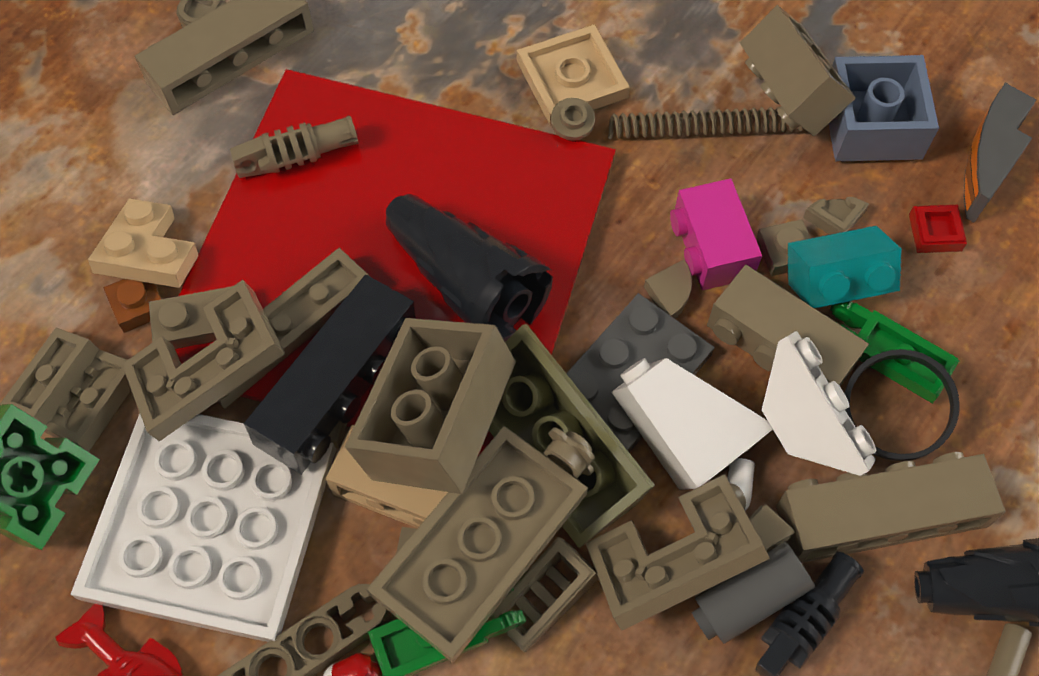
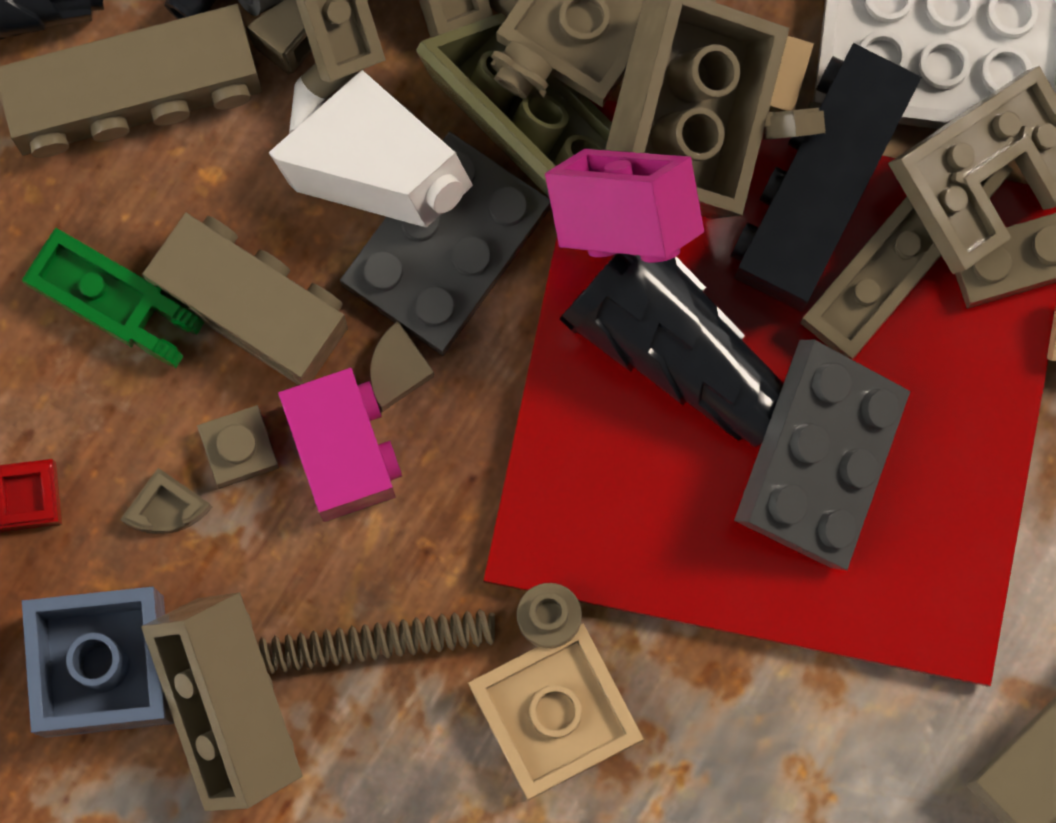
camera: 175 degrees right, 15 degrees up
dark tan hinge [230,116,359,178] -> none
white slope [762,331,876,476] -> none
teal brick [788,226,902,308] -> none
black tyre [845,349,960,461] -> none
none -> dark pink brick [545,149,704,263]
none -> dark grey plate [734,340,910,570]
none -> dark tan tile [762,108,825,139]

